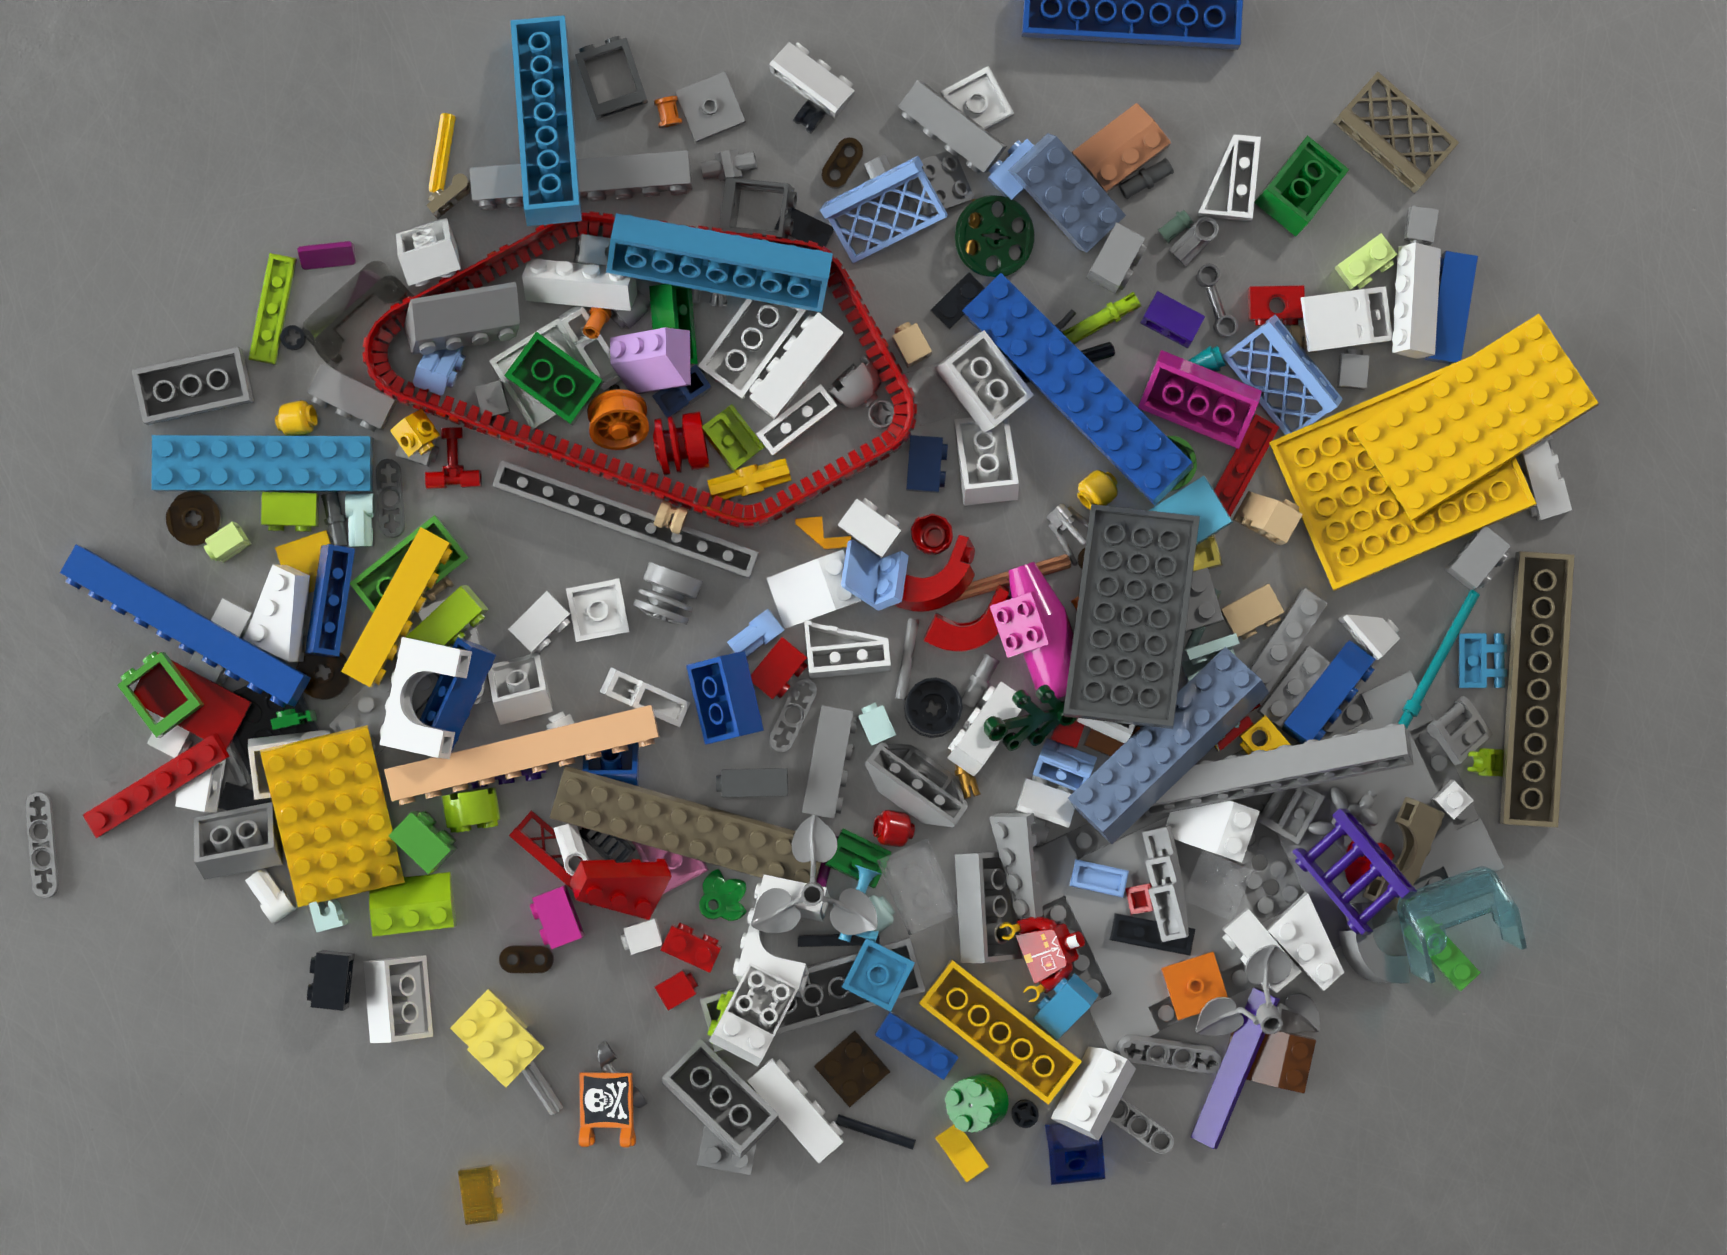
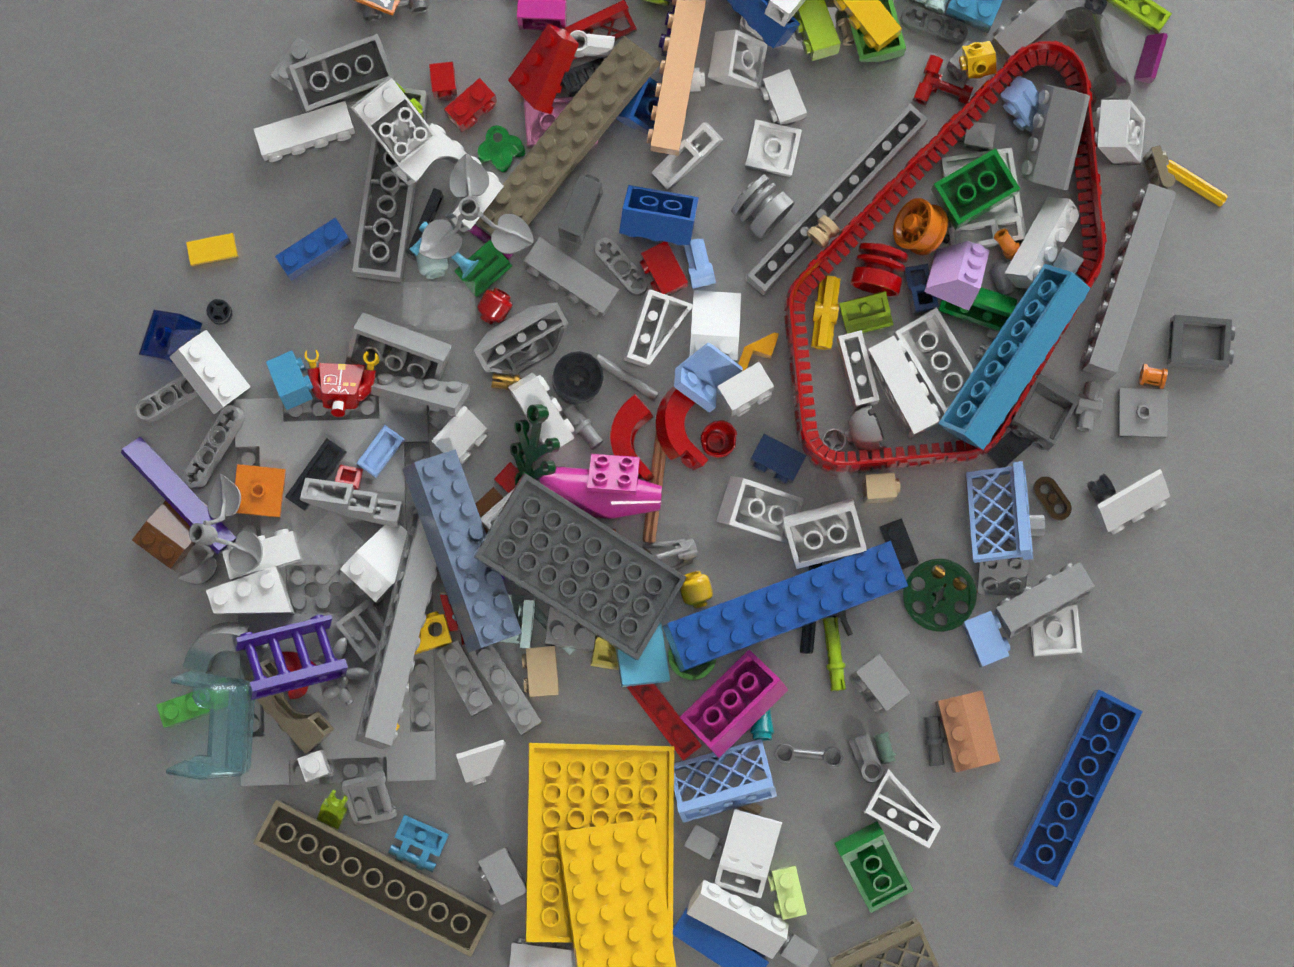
camera: 115 degrees right, 5 degrees down
dark azure brick [510,15,582,226] -> none
white brick [620,918,663,955] -> none
dark brown plate [814,1030,891,1108] -> none
black bar [836,1114,916,1150] -> none
dark azure plate [842,938,915,1012] -> none
light aqua brick [858,702,896,746] -> none
yellow brick [919,959,1082,1105] -> none
piece [944,1073,1009,1133] -> none
sand blue brick [1008,133,1126,253] -> none
light blue brick [1033,738,1097,791] -> none
dark purple hinge [1140,291,1205,348] -> none
tan wedge [1233,491,1303,546] -> none
red brick [1248,285,1305,326] -> none
blue brick [1282,640,1375,744] -> none
teal bar [1398,590,1480,729] -> none

